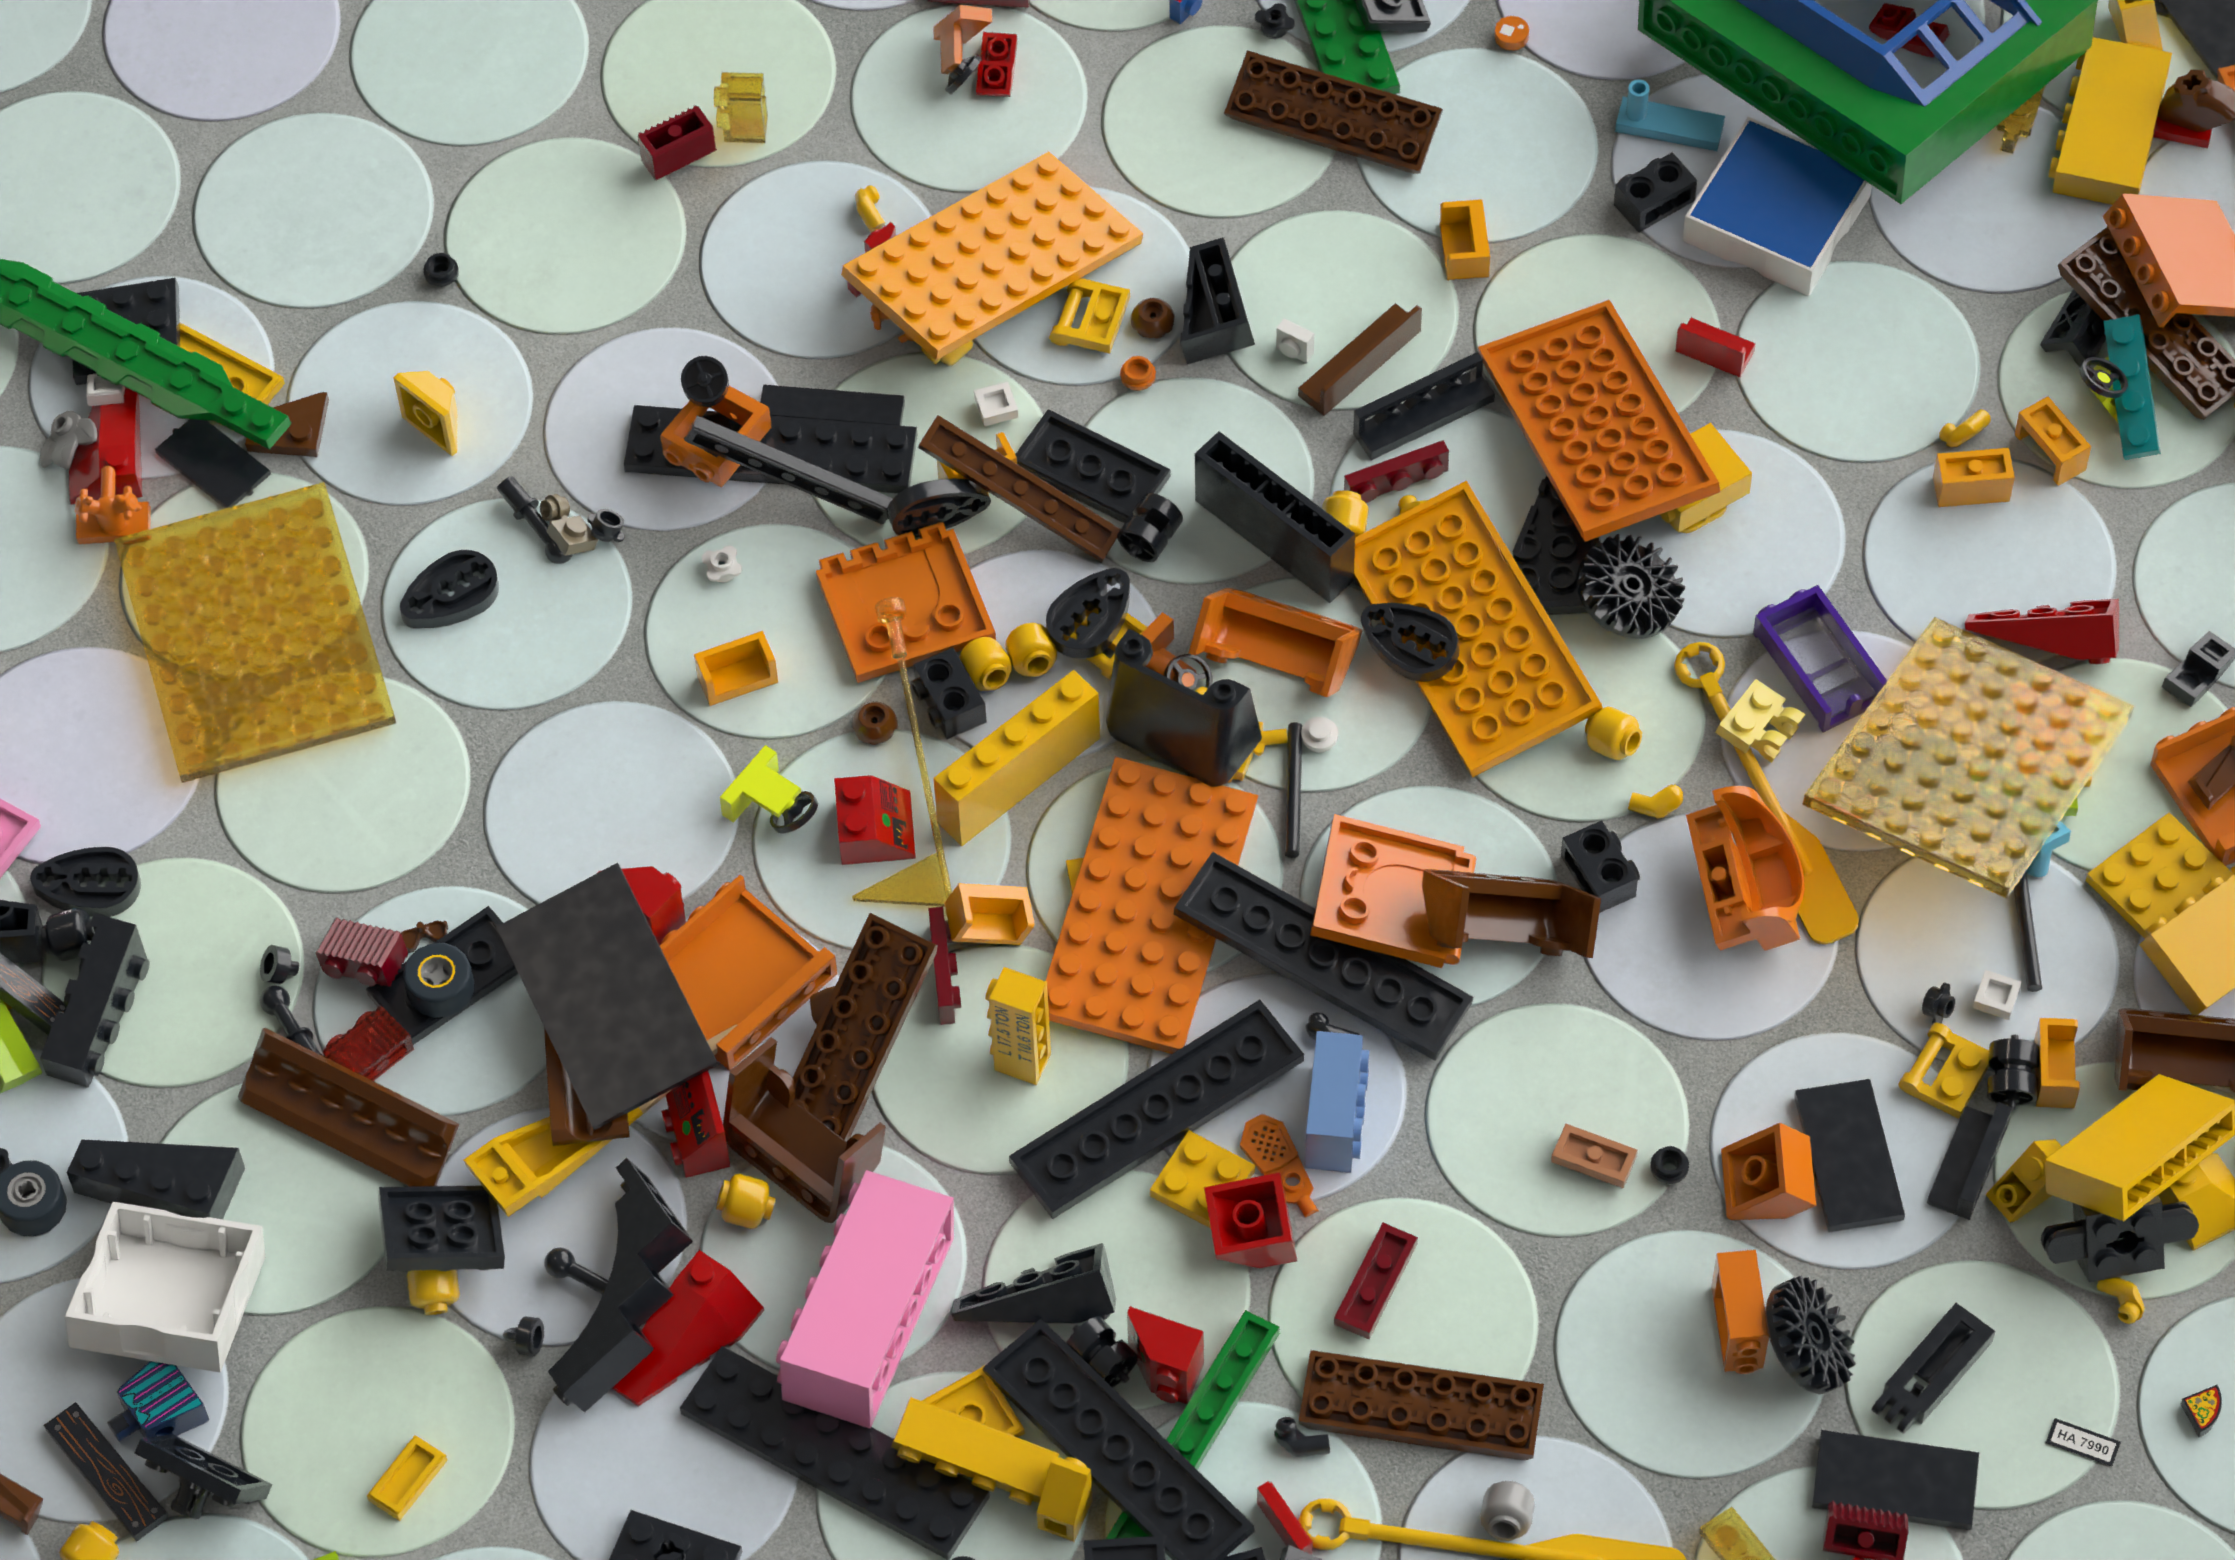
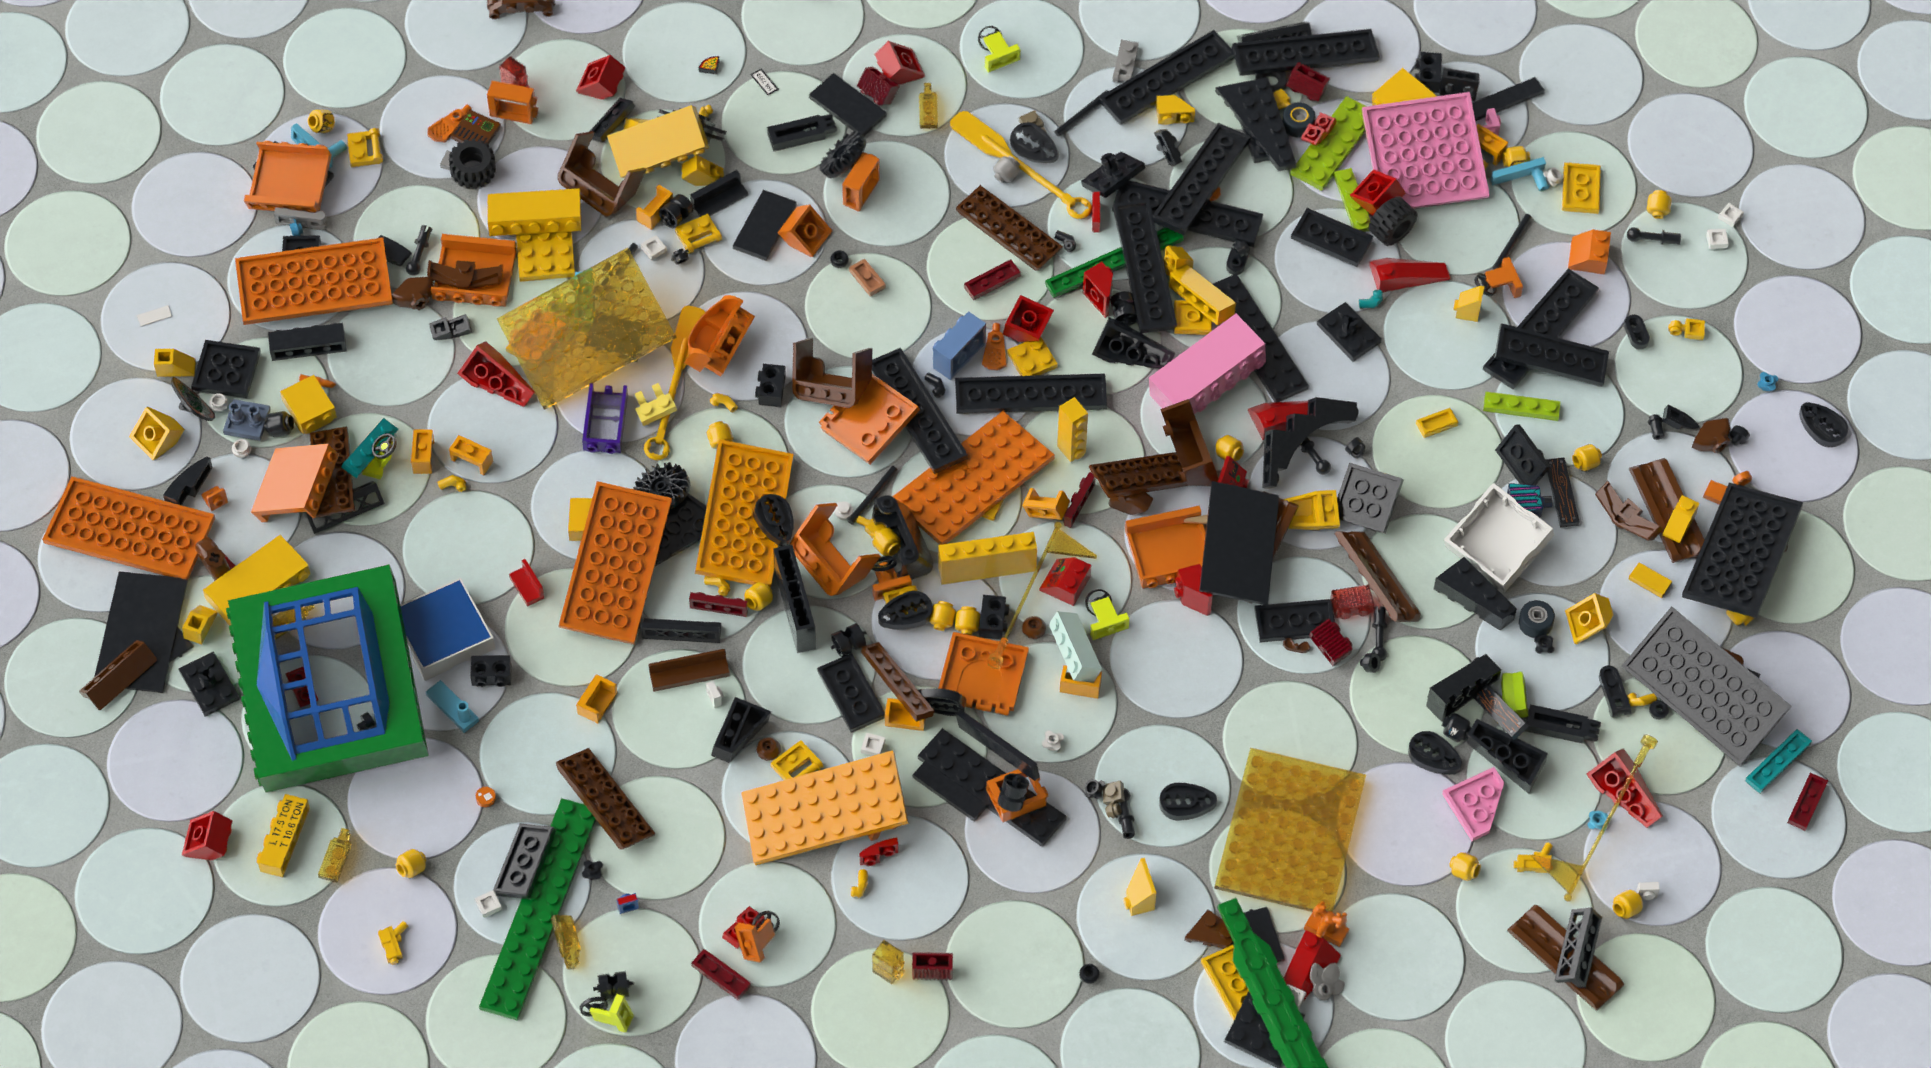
camera: 150 degrees left, 0 degrees up
black wheel [403,943,474,1018] -> none
orange plate [1120,356,1156,390] -> none
none -> light aqua brick [1049,611,1102,683]

